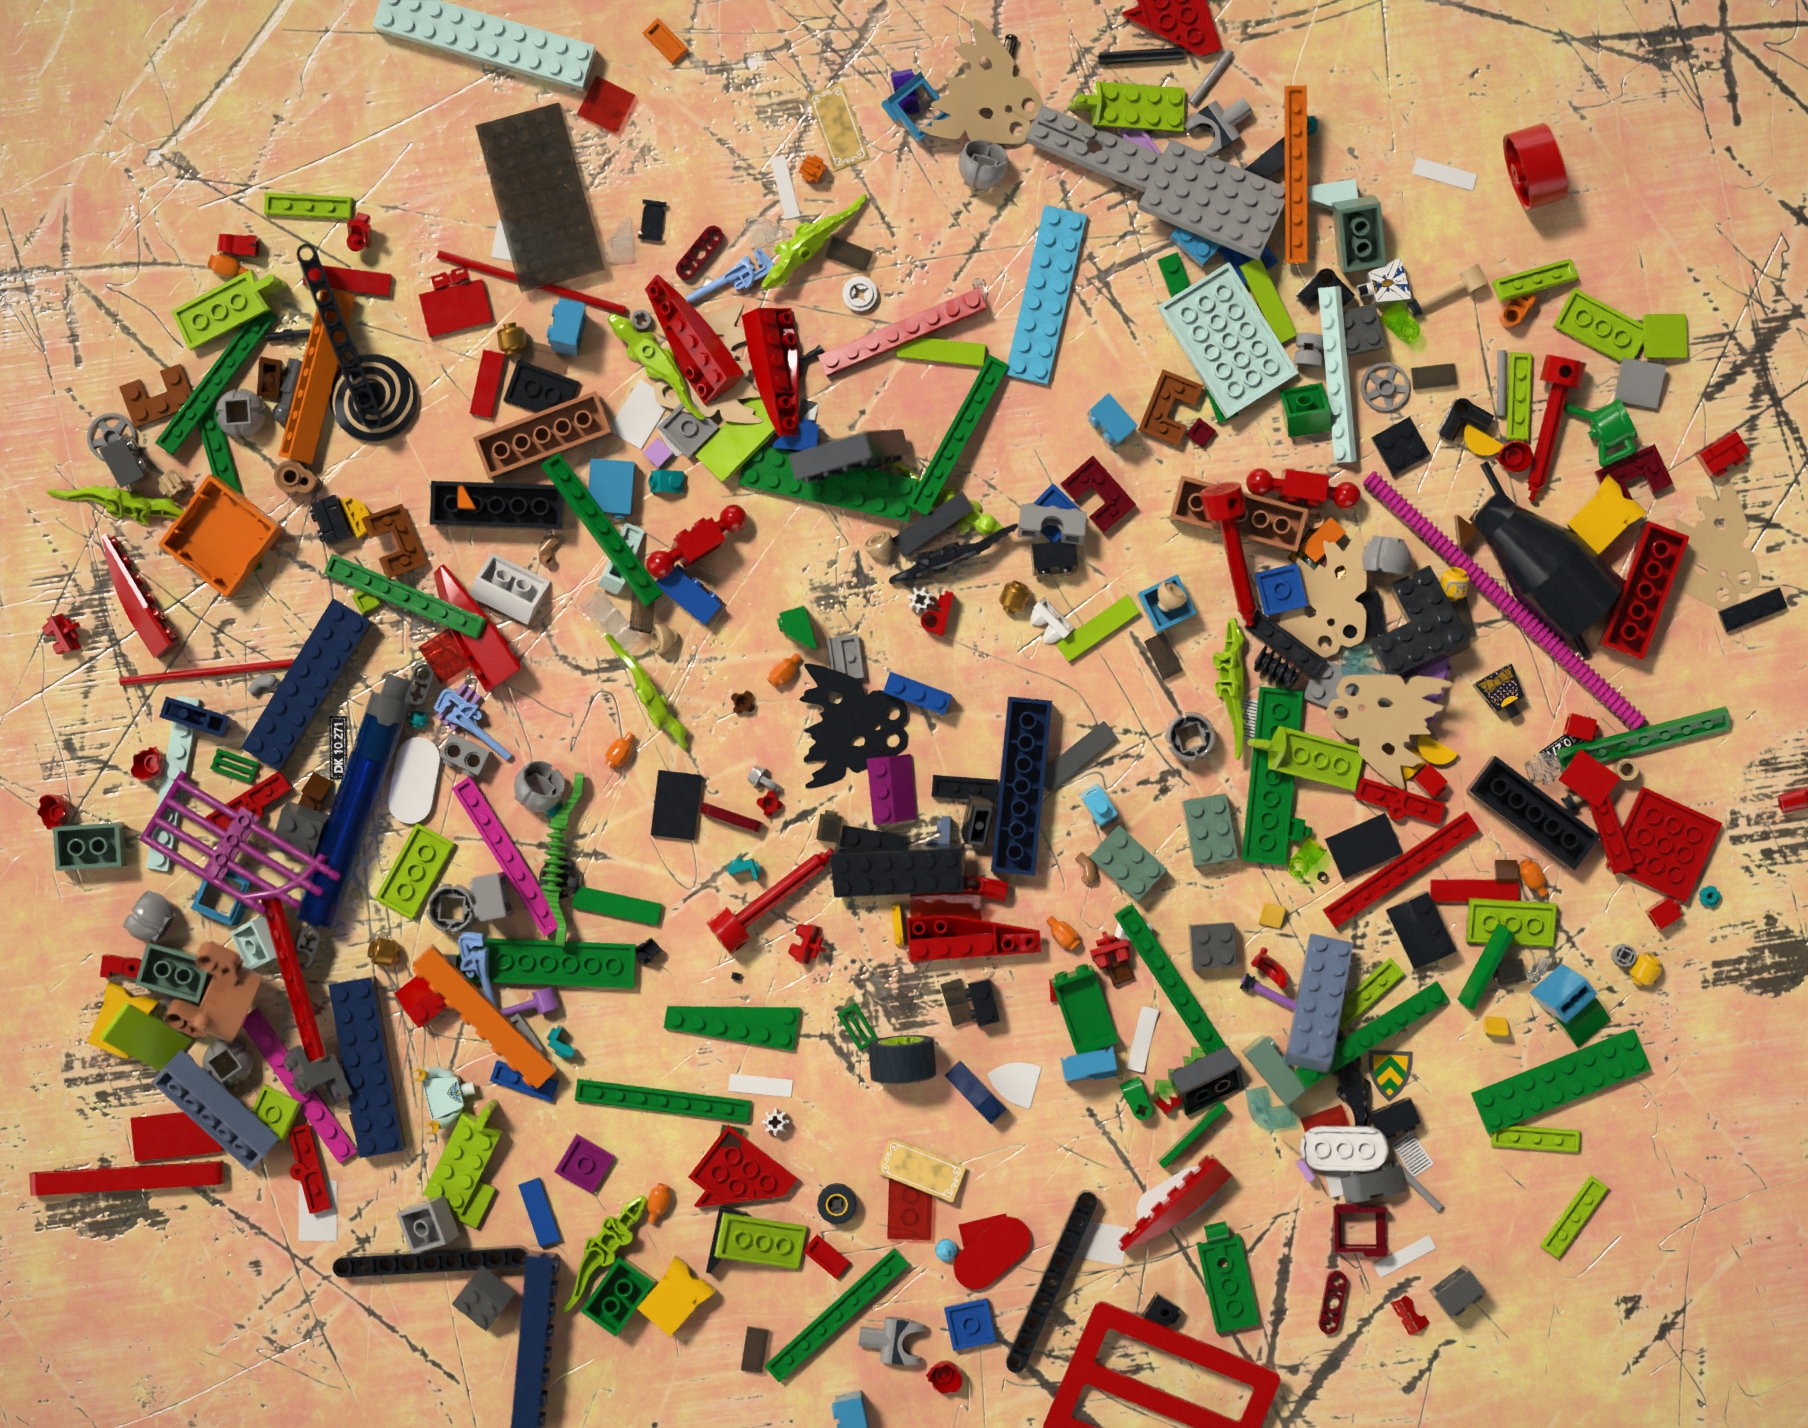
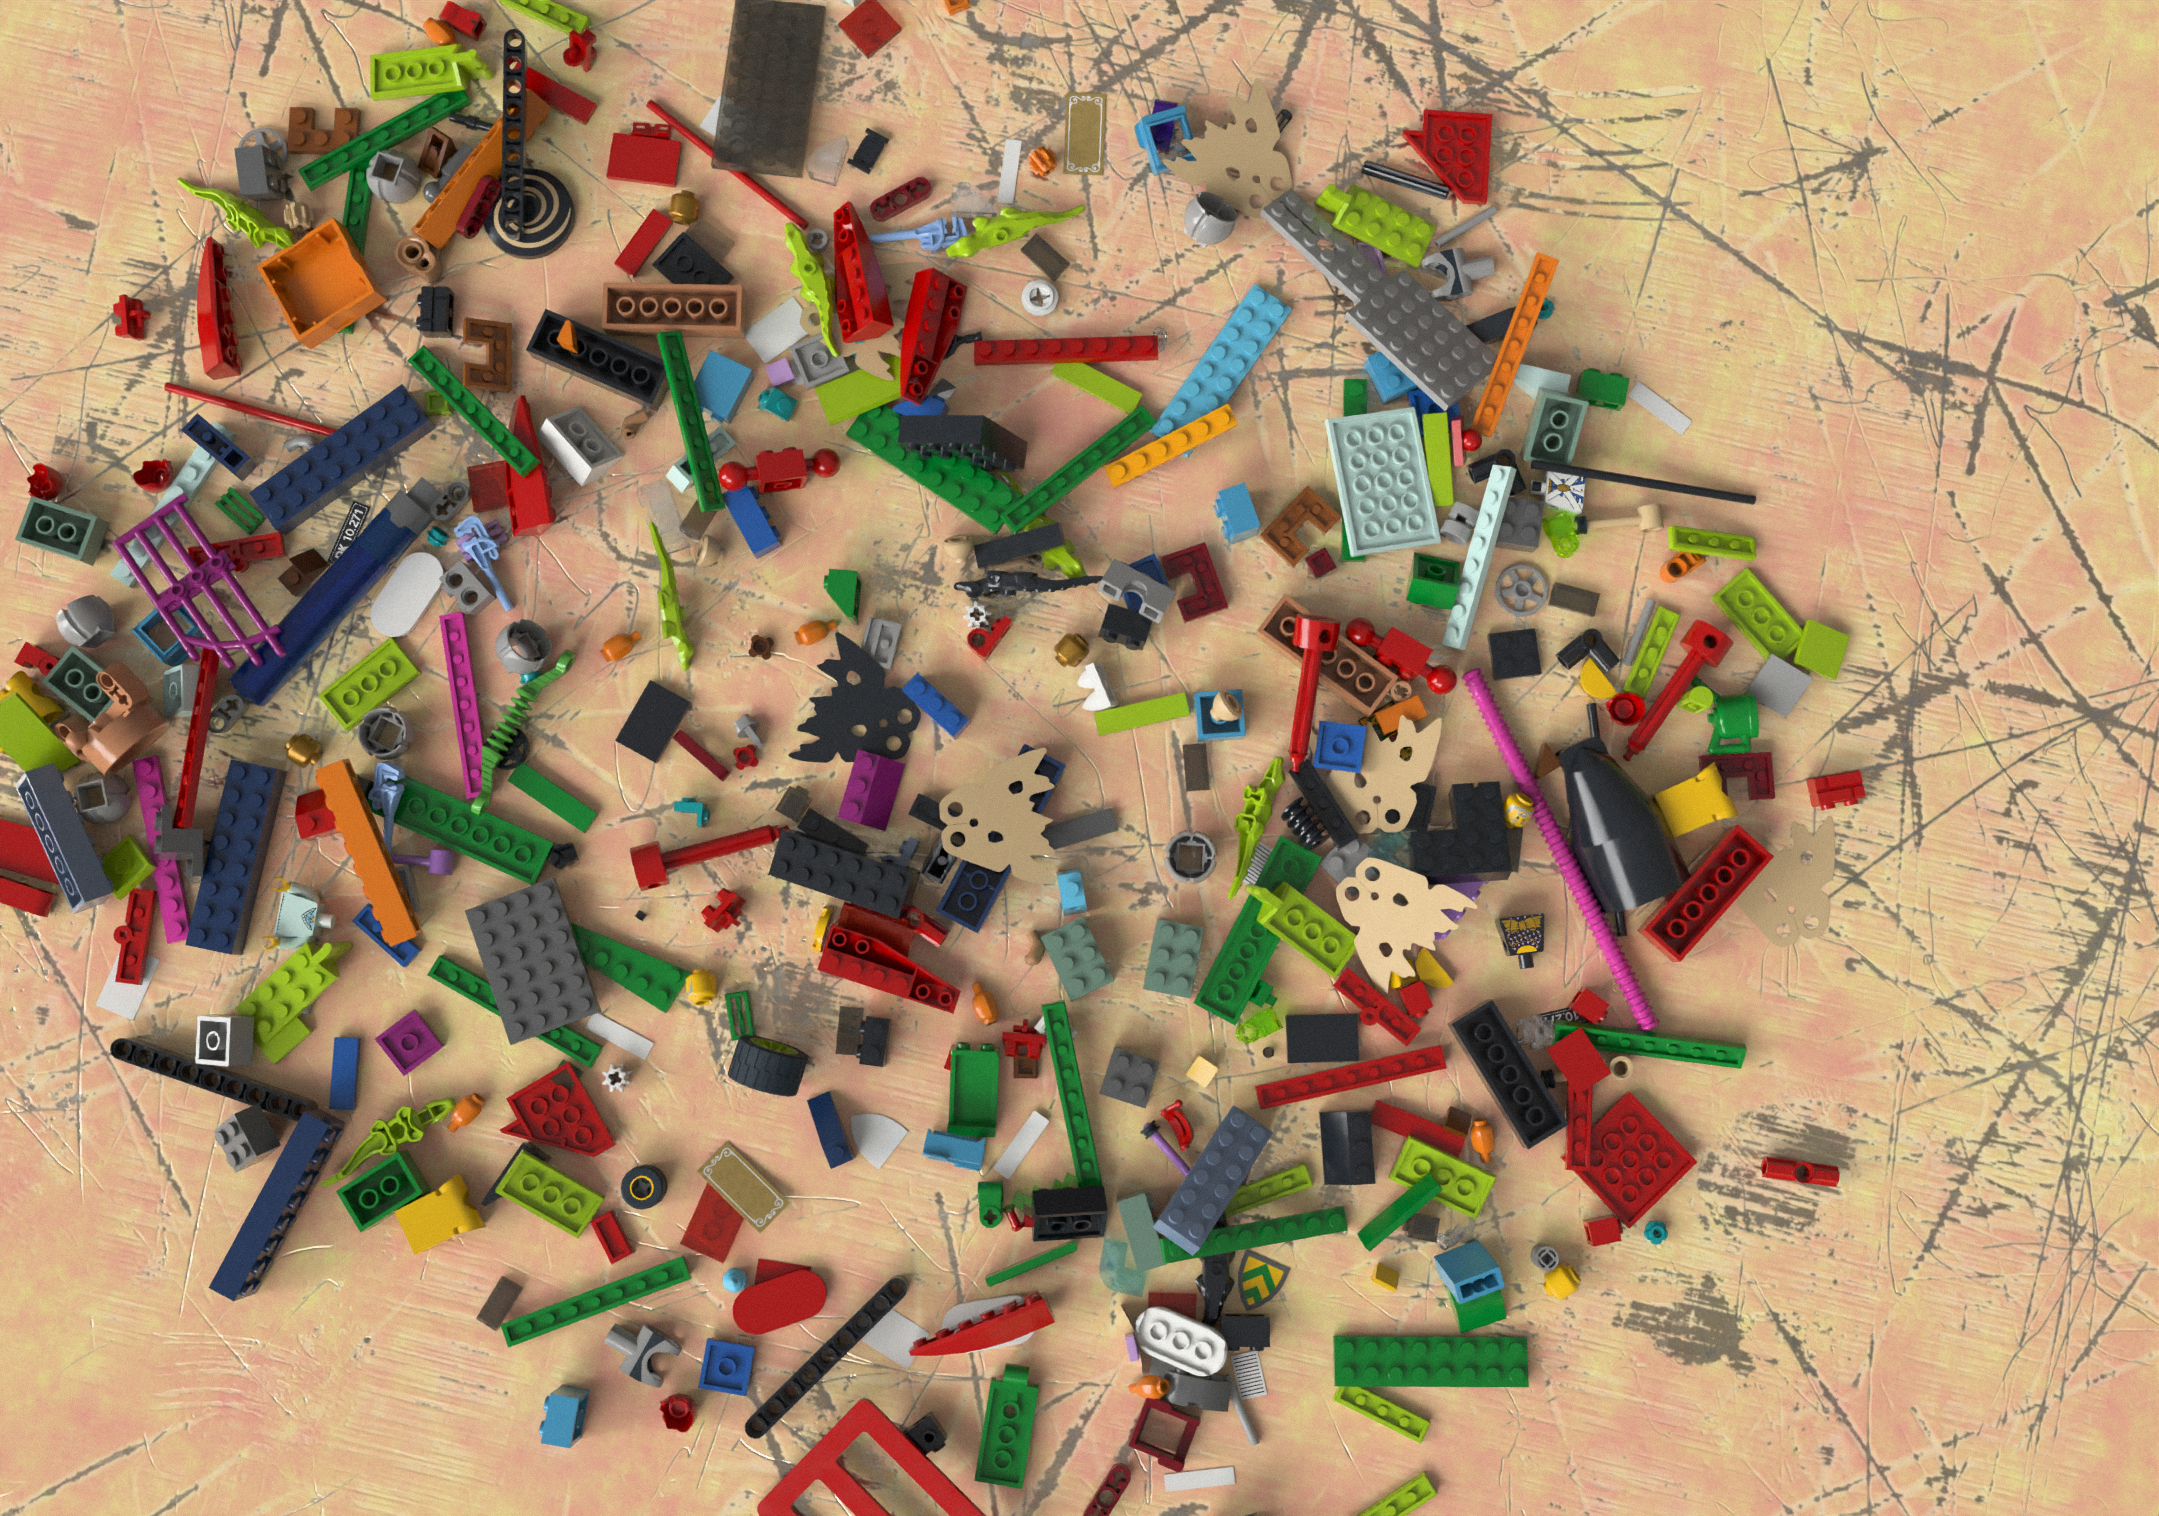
camera: 20 degrees right, 5 degrees down
dark grey brick [271,801,330,858] -> none
yellow tile [339,497,370,539] -> none
light grey brick [469,872,513,921] -> none
dark azure brick [547,298,587,357] -> none
teal bracket [547,1025,577,1059] -> none
light grey piece [1362,535,1411,575] -> none
red wheel [1503,123,1568,210] -> none
black plate [1717,587,1788,632] -> none
none -> dark red beam [456,174,501,239]
none -> dark grey plate [465,878,602,1045]
none -> yellow head [686,969,717,1006]
none -> tan piece [939,748,1056,884]
none -> light orange plate [1104,404,1238,489]
none -> orange plant [1129,1375,1170,1399]
none -> tile [1451,415,1482,467]
none -> black piece [1531,459,1756,505]
none -> green brick [1575,368,1630,411]
none -> lime brick [1676,686,1713,715]

